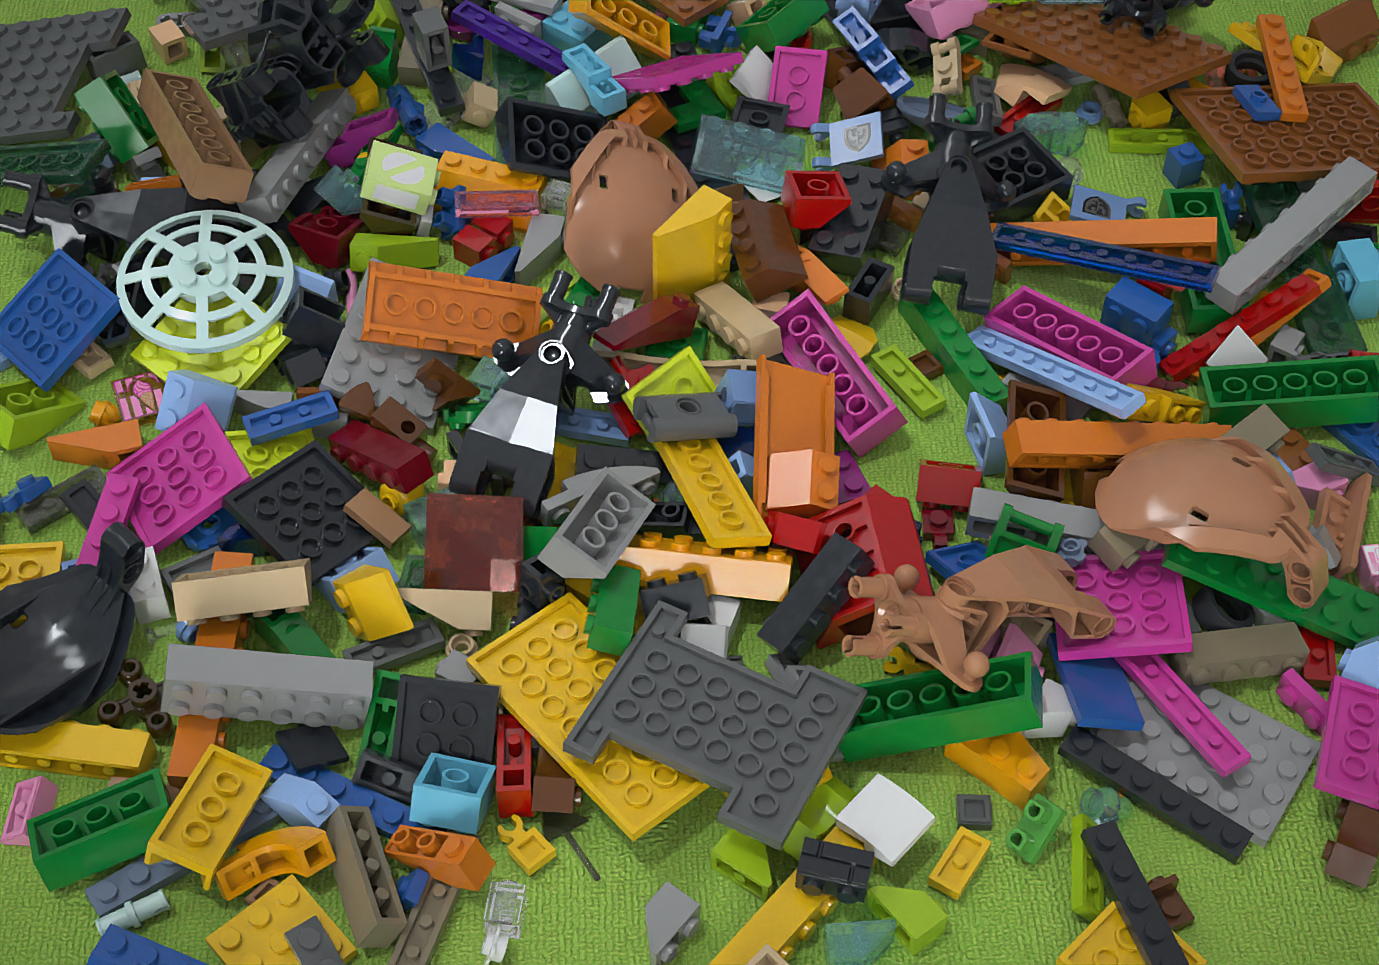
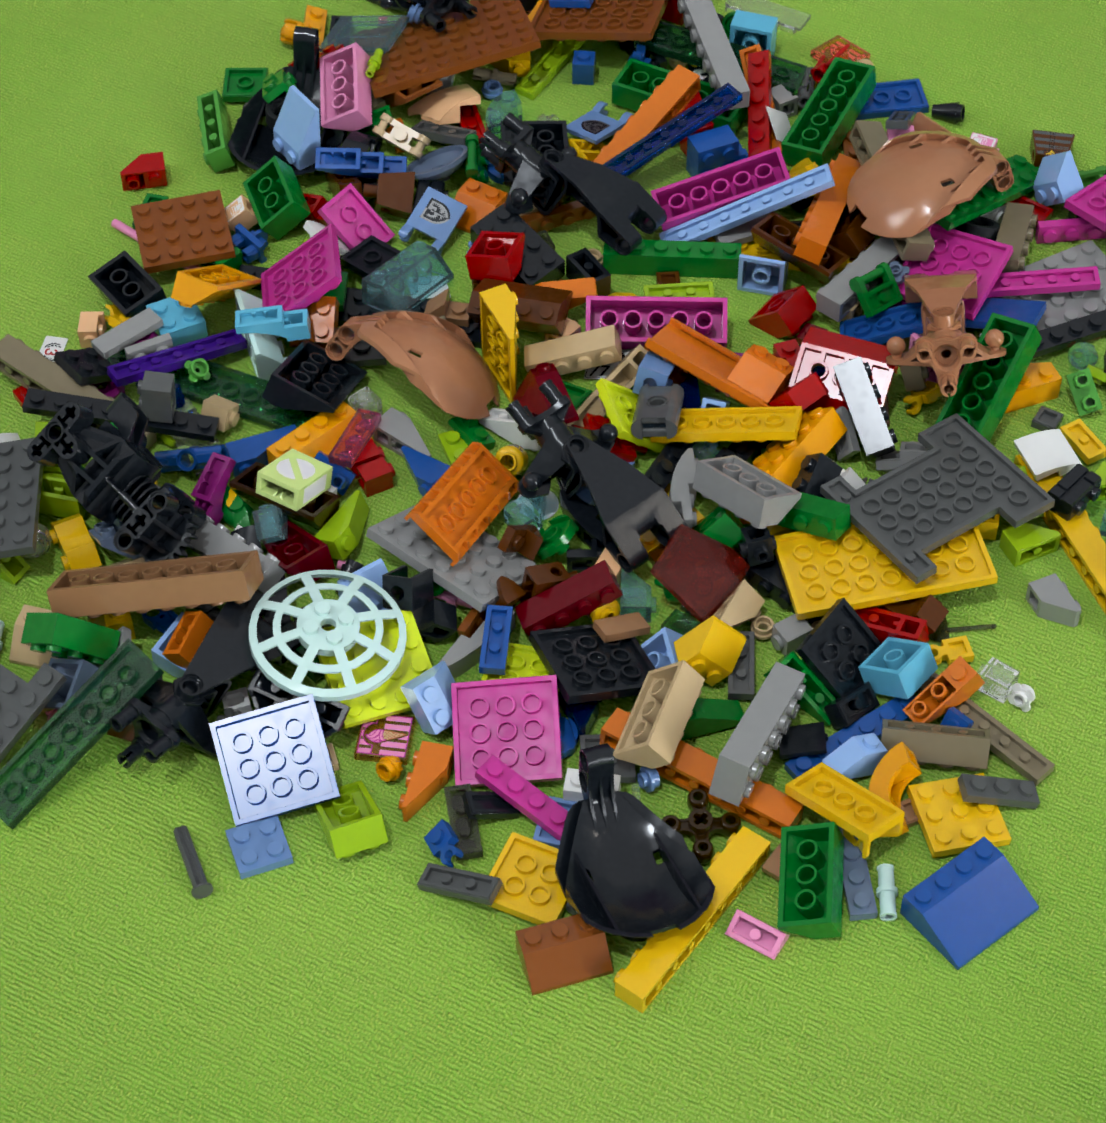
camera: 60 degrees left, 0 degrees up
none -> bright green plate [184,358,211,383]

